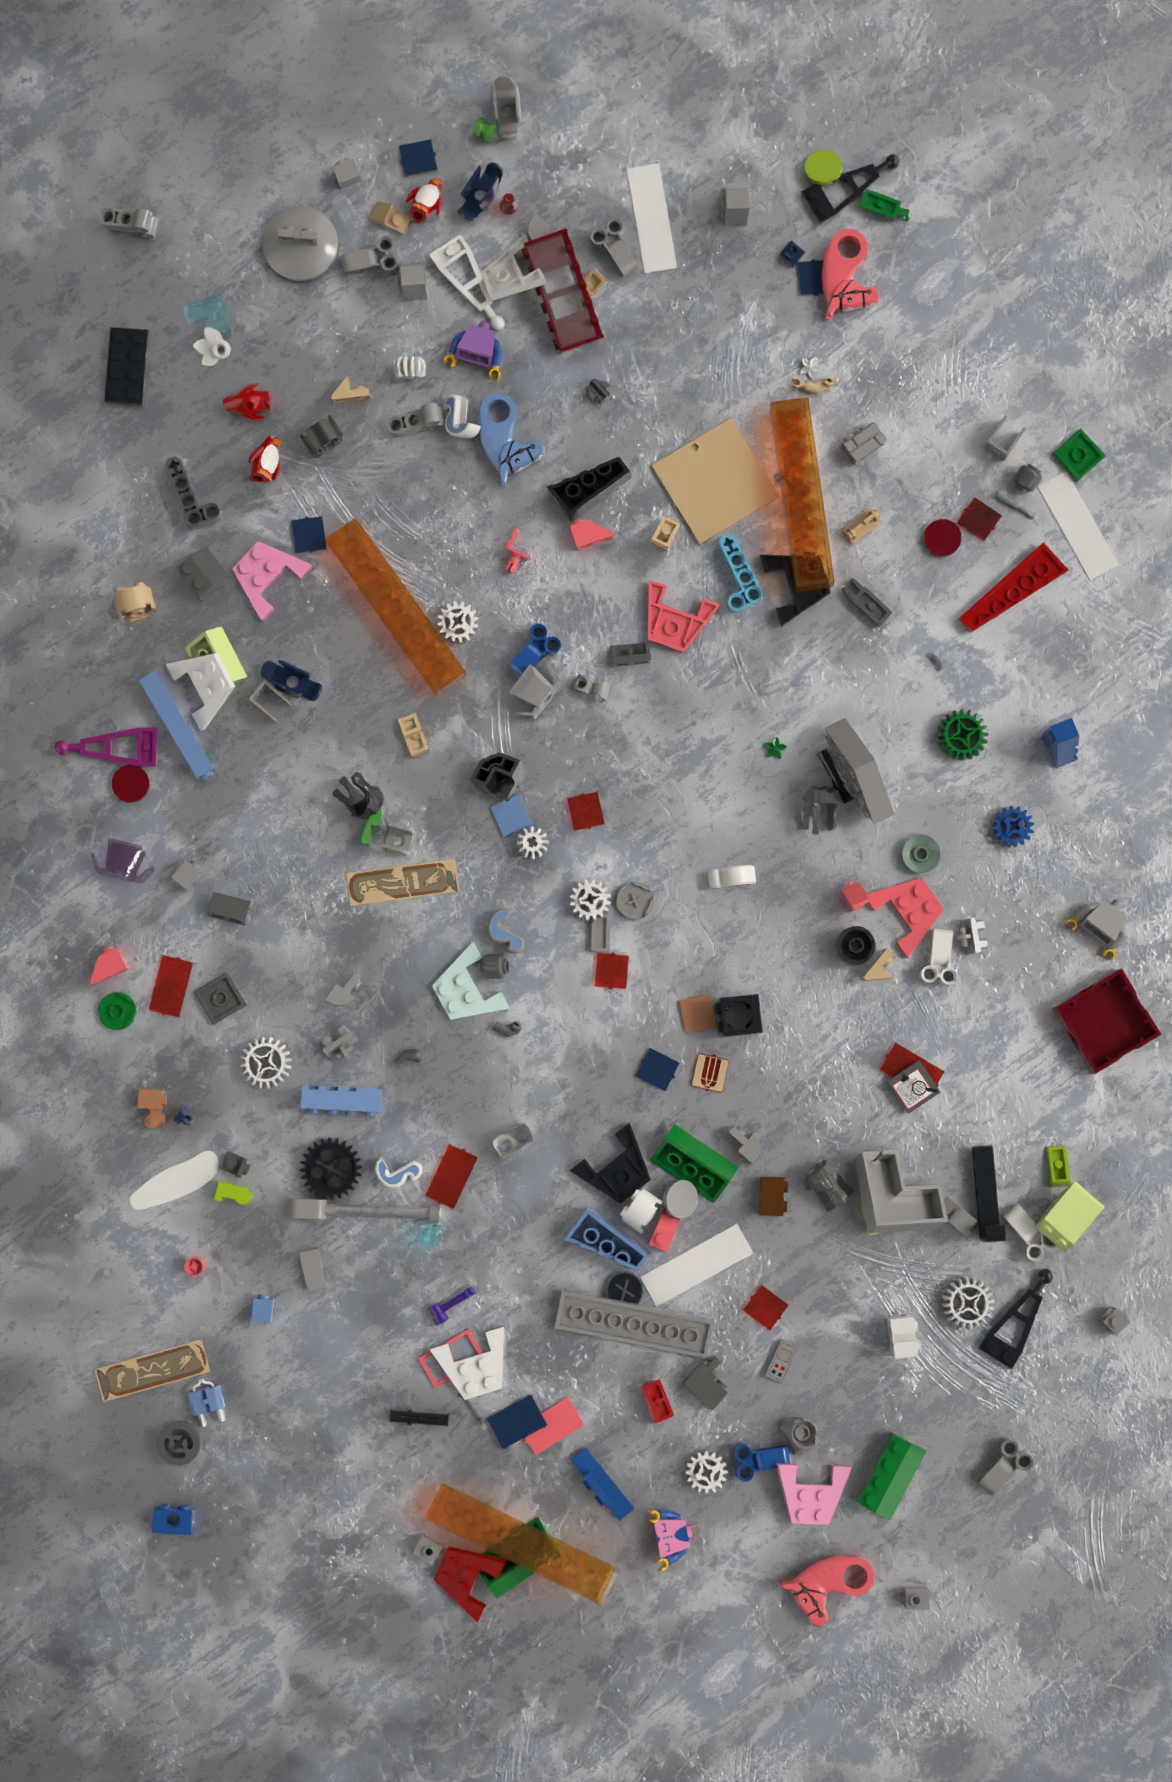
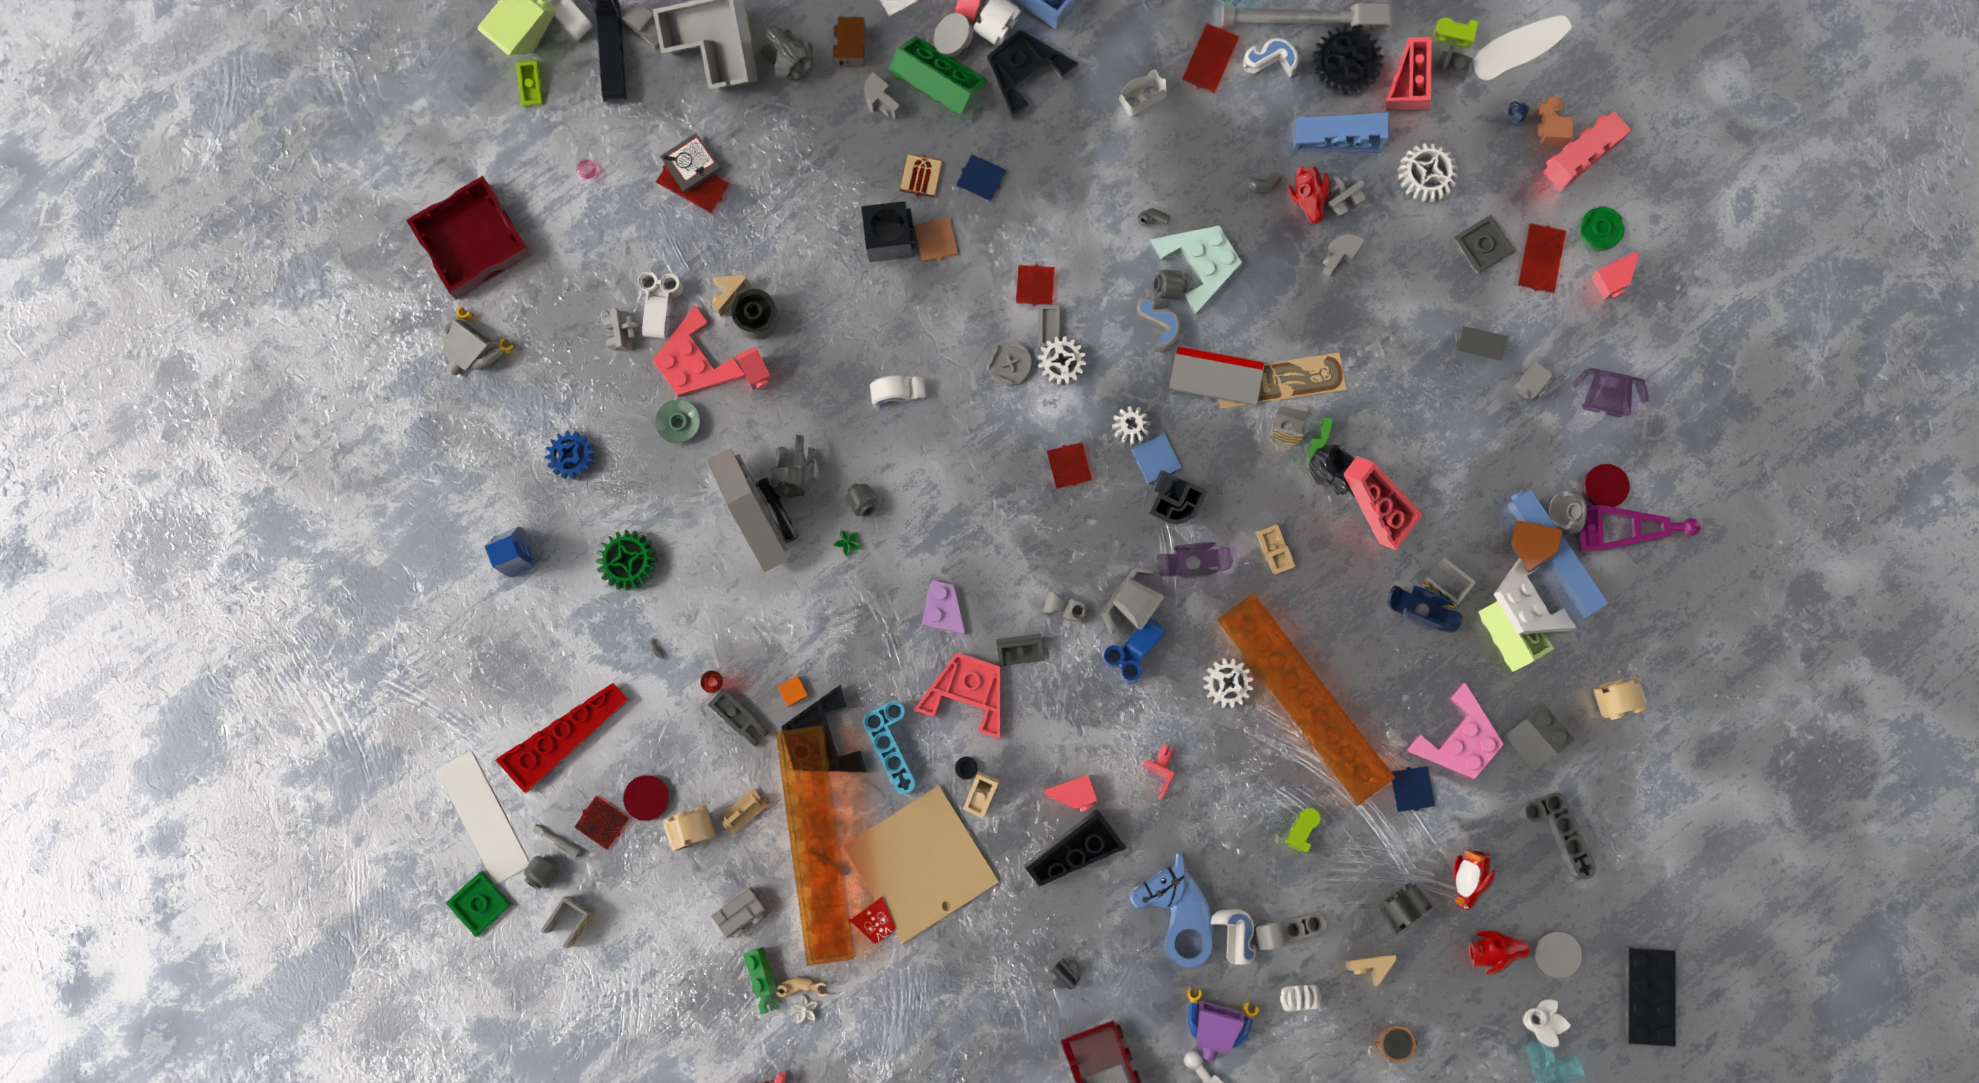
camera: 175 degrees left, 5 degrees down
none -> clear pink piece [576,159,597,179]
none -> tan brick [663,805,716,851]
none -> clear red cone [700,670,723,693]
none -> green plate [743,947,778,1015]
none -> orange tile [777,676,809,707]
none -> dark grey head [845,484,878,517]
none -> red sticker [849,897,896,944]
none -> lavender wing [921,580,965,635]
none -> black tile [955,757,978,780]
none -> clear purple piece [1156,542,1233,579]
none -> light grey tile [1169,345,1265,406]
none -> lime leg [1284,808,1320,854]
none -> red animal [1288,167,1331,224]
none -> coral wedge [1343,456,1423,551]
none -> pearl dark grey piece [1375,1025,1418,1062]
none -> coral wedge [1386,37,1432,111]
none -> dark orange slope [1511,520,1563,573]
none -> light grey tile [1534,931,1582,979]
none -> coral wedge [1543,111,1632,192]
none -> light grey hair [1548,491,1587,535]

